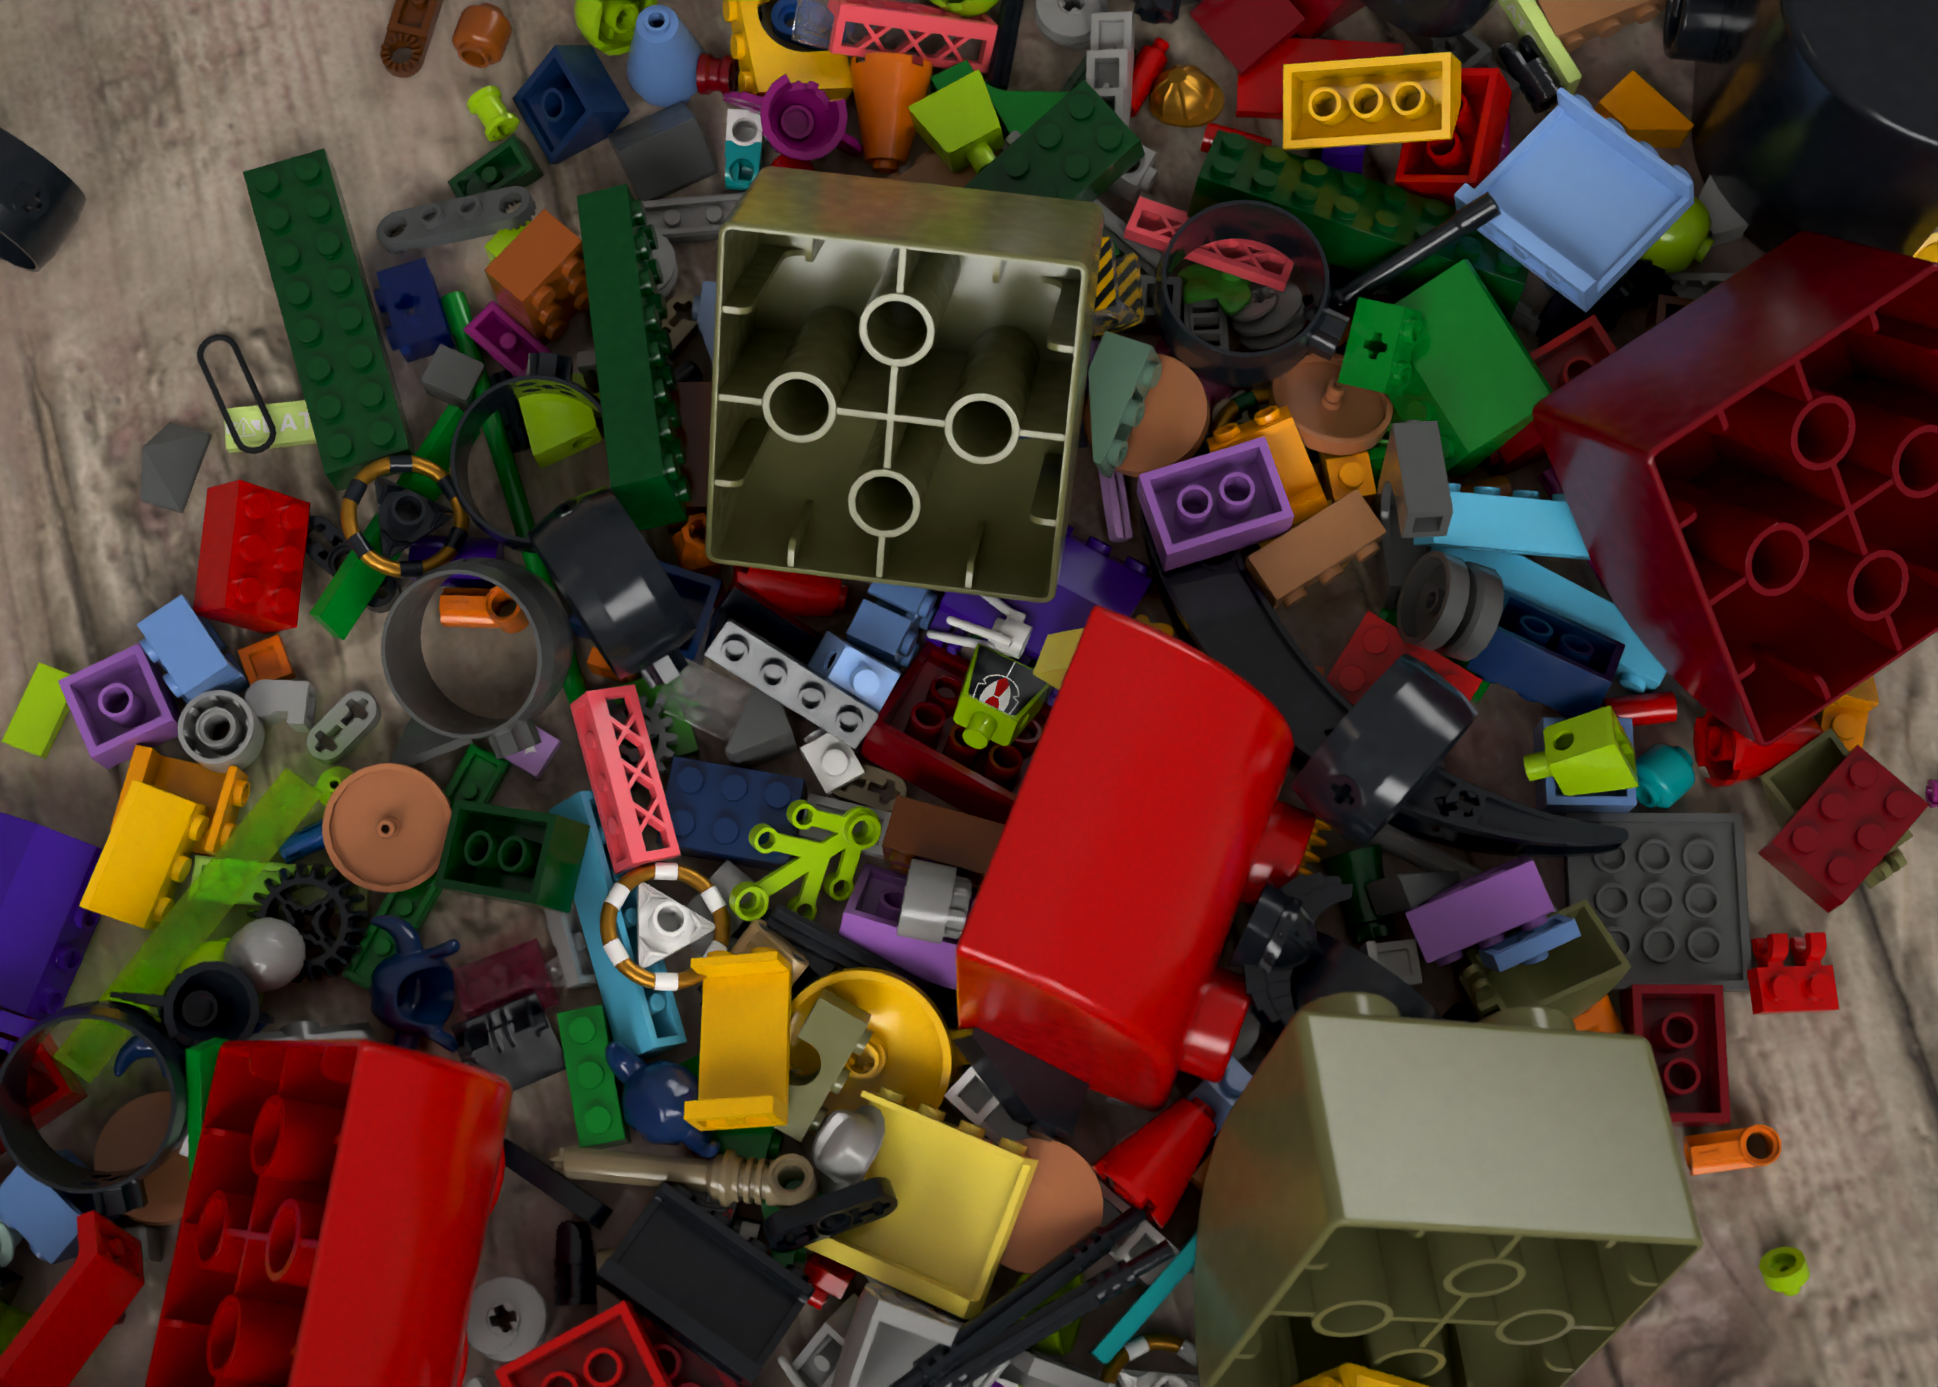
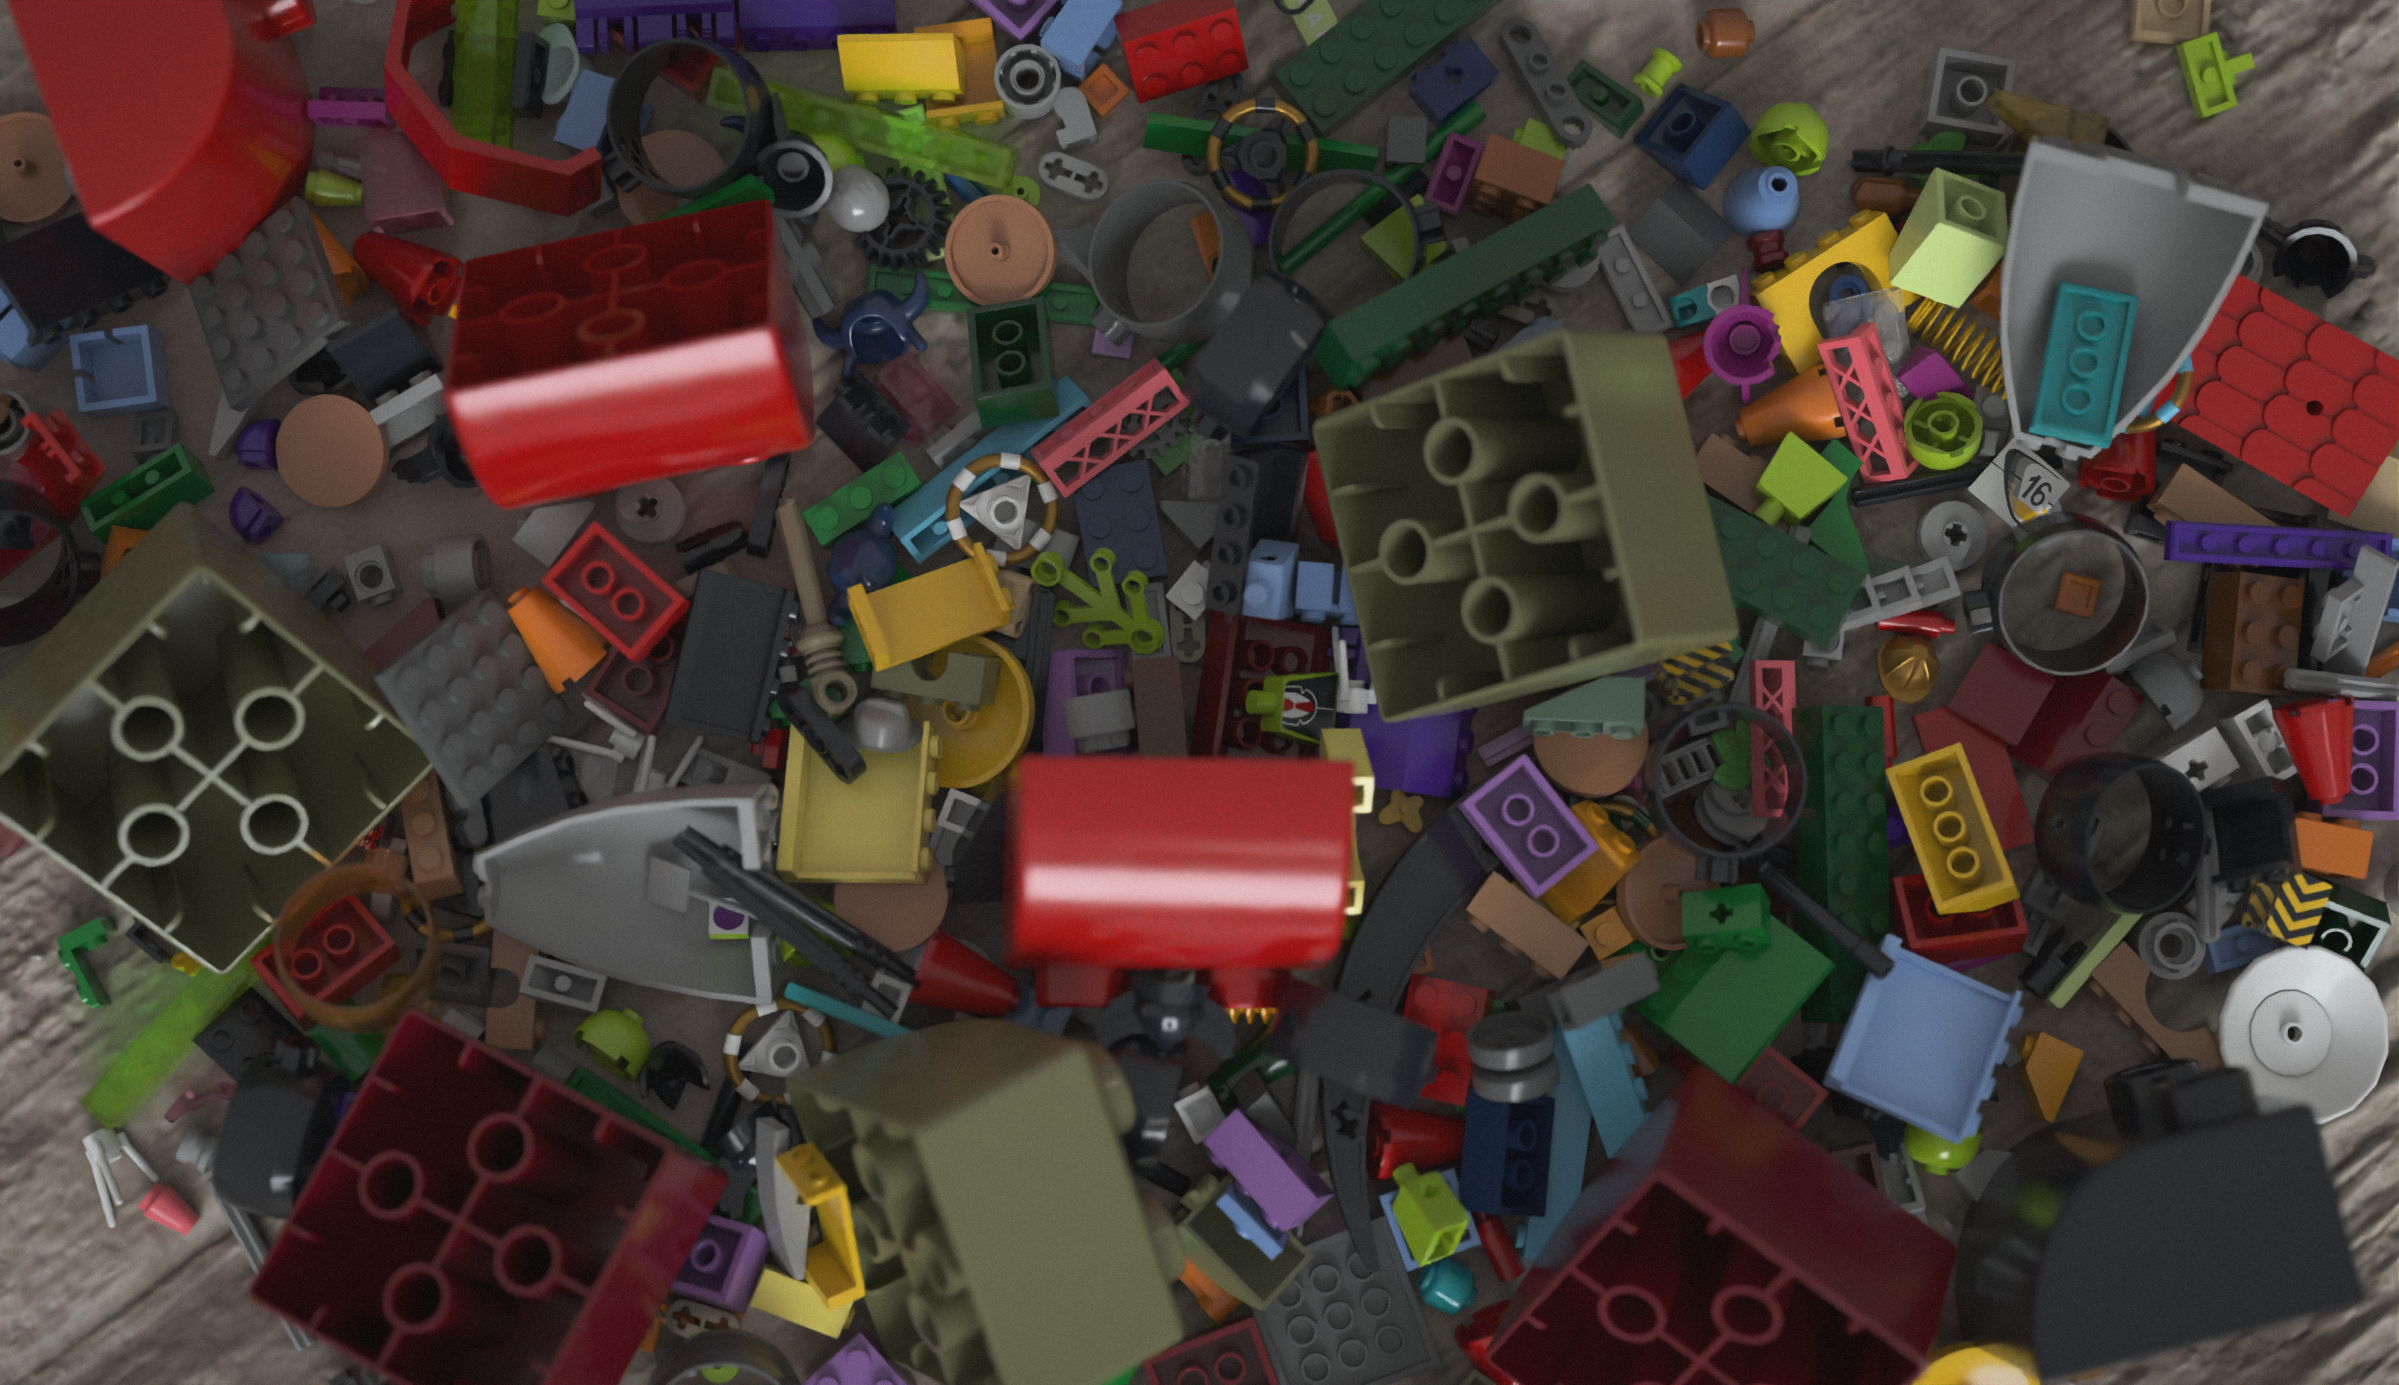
camera: 60 degrees right, 10 degrees up
none -> red cone [1366,1101,1466,1181]

